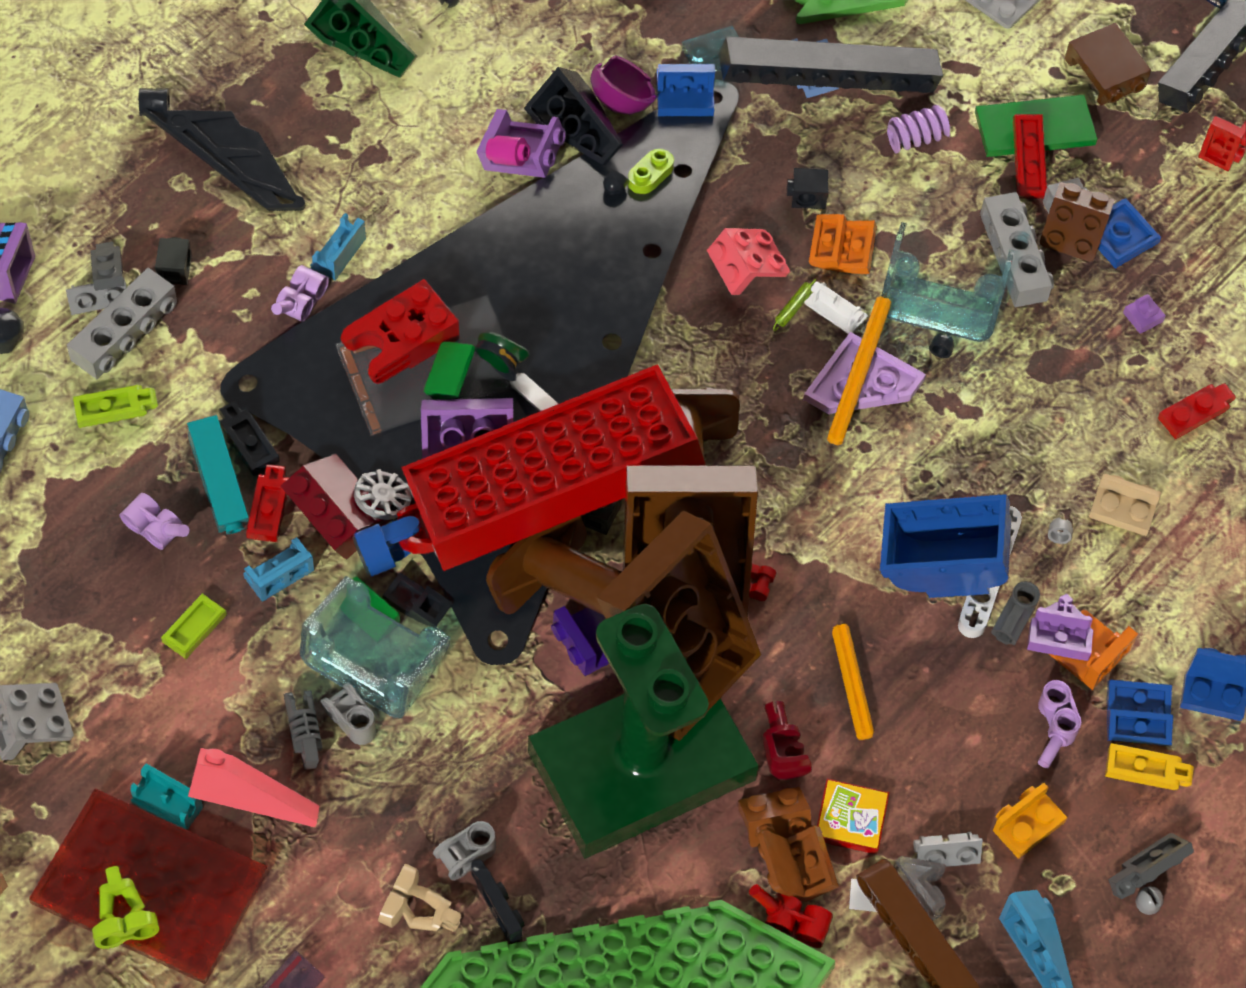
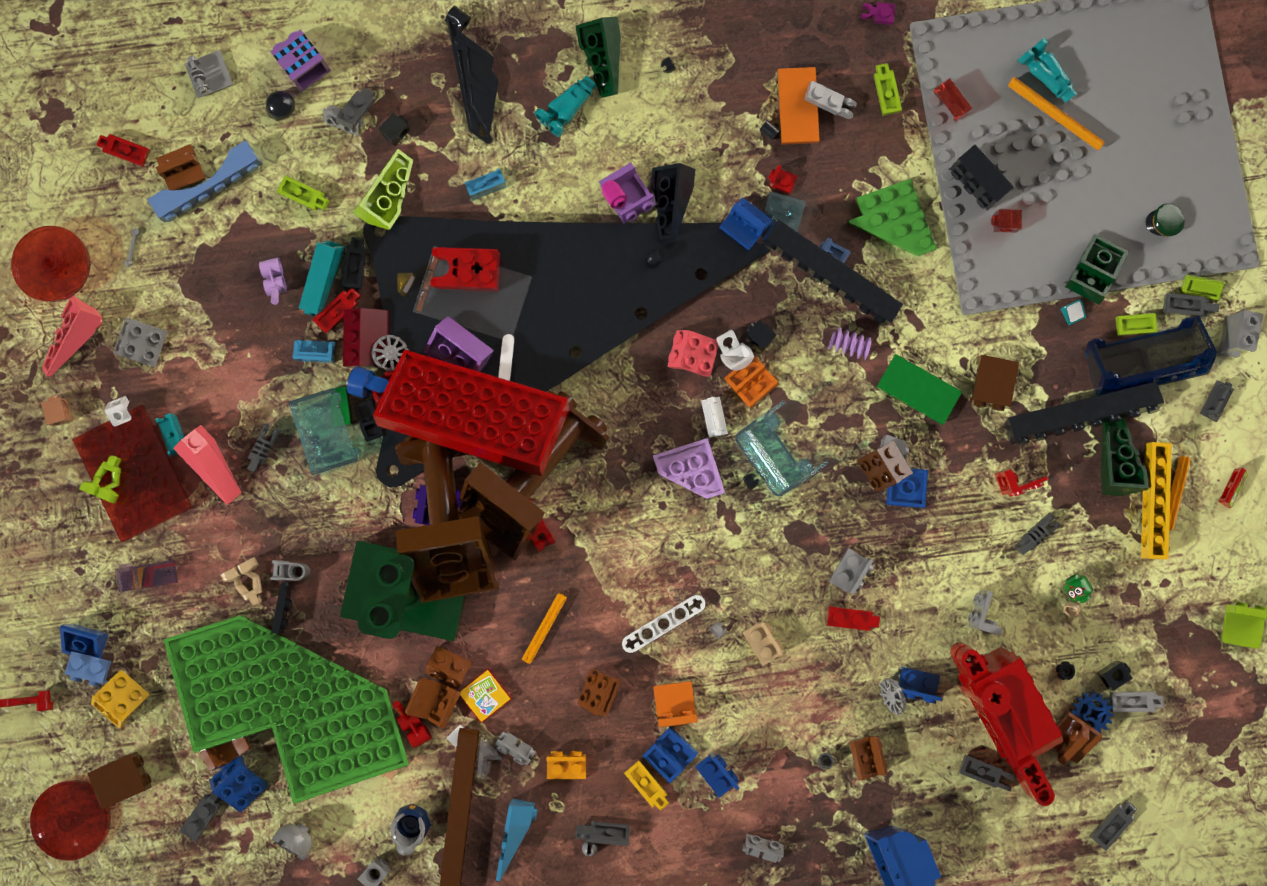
camera: 40 degrees right, 25 degrees up
light grey brick [67,268,177,380] -> none
lime tile [161,593,227,659] -> none
lavender beam [271,265,329,322] -> none
light grey piece [321,682,376,745] -> none
green slope [424,342,475,400] -> none
piece [474,332,529,381] -> none
magenta cylinder [590,55,658,115] -> none
lime plate [628,149,674,194] -> none
dark red piece [763,701,812,780] -> none
lime piece [773,279,816,331] -> none
light orange axle [827,296,891,446] -> none
blue container [880,494,1012,598] -> none
light grey brick [980,192,1054,307] -> none
dark grey piece [991,581,1040,645] -> none
red tile [1013,114,1047,199] -> none
medium lavender slope [1027,594,1093,661] -> none
lavender beam [1038,680,1082,768] -> none
medium lavender tile [1123,294,1166,334] -> none
none -> white bracket [104,396,131,427]
none -> lime wedge [353,149,413,230]
none -> clear yellow slope [397,273,415,296]
none -> teal piece [534,76,596,137]
none -> dark orange bracket [577,668,621,717]
none -> white piece [716,330,754,371]
none -> red bracket [768,165,798,195]
none -> light grey bracket [829,548,874,594]

